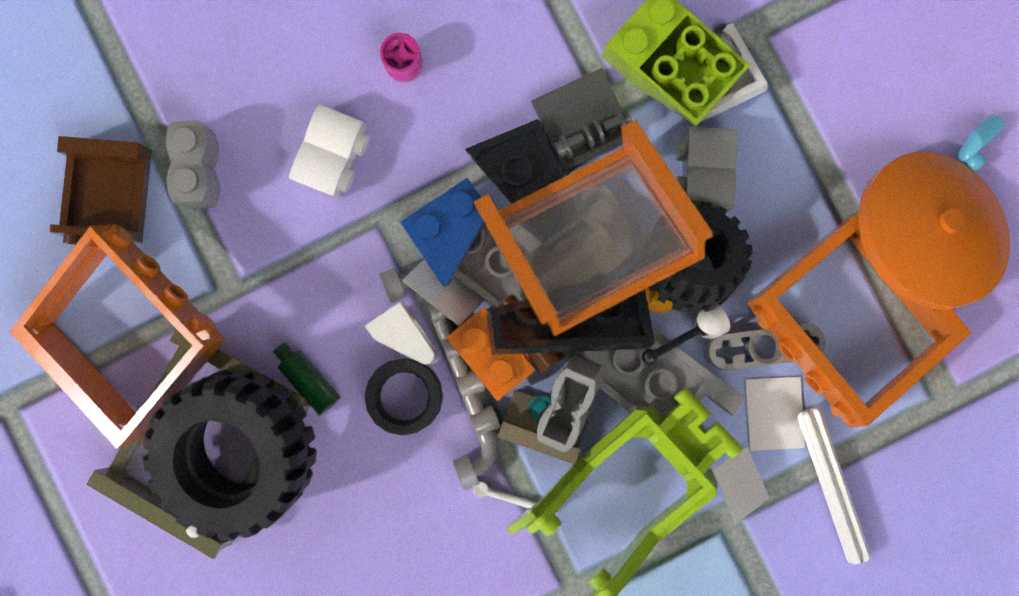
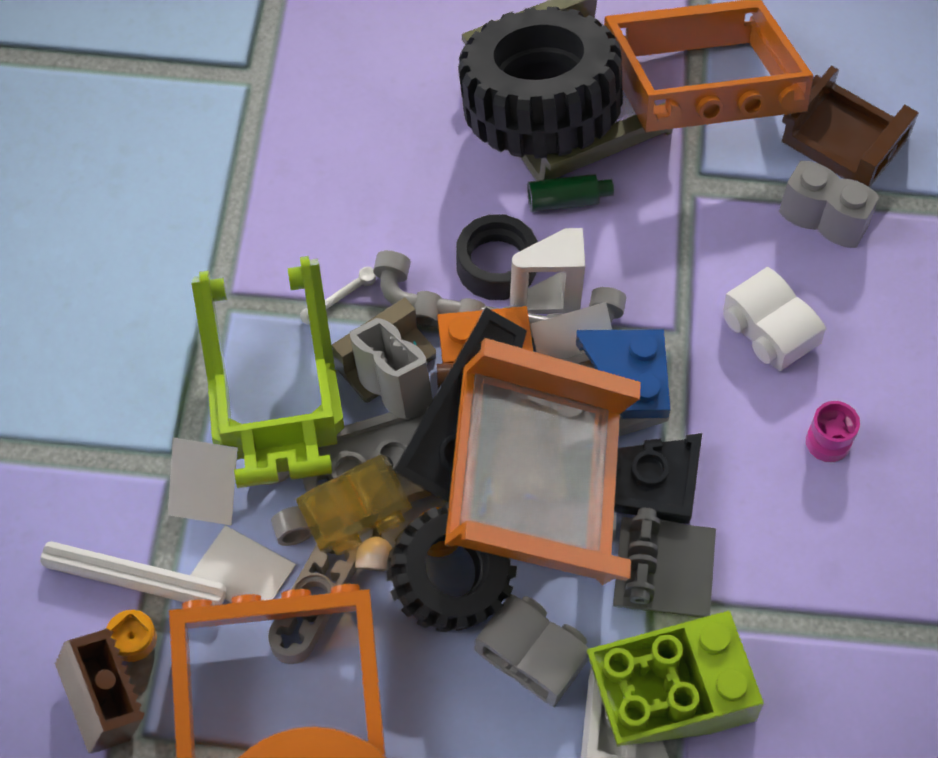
camera: 120 degrees right, 25 degrees down
none -> reddish brown brick [55,629,145,754]
none -> light orange tile [106,610,157,662]
none -> clear yellow brick [295,455,412,556]

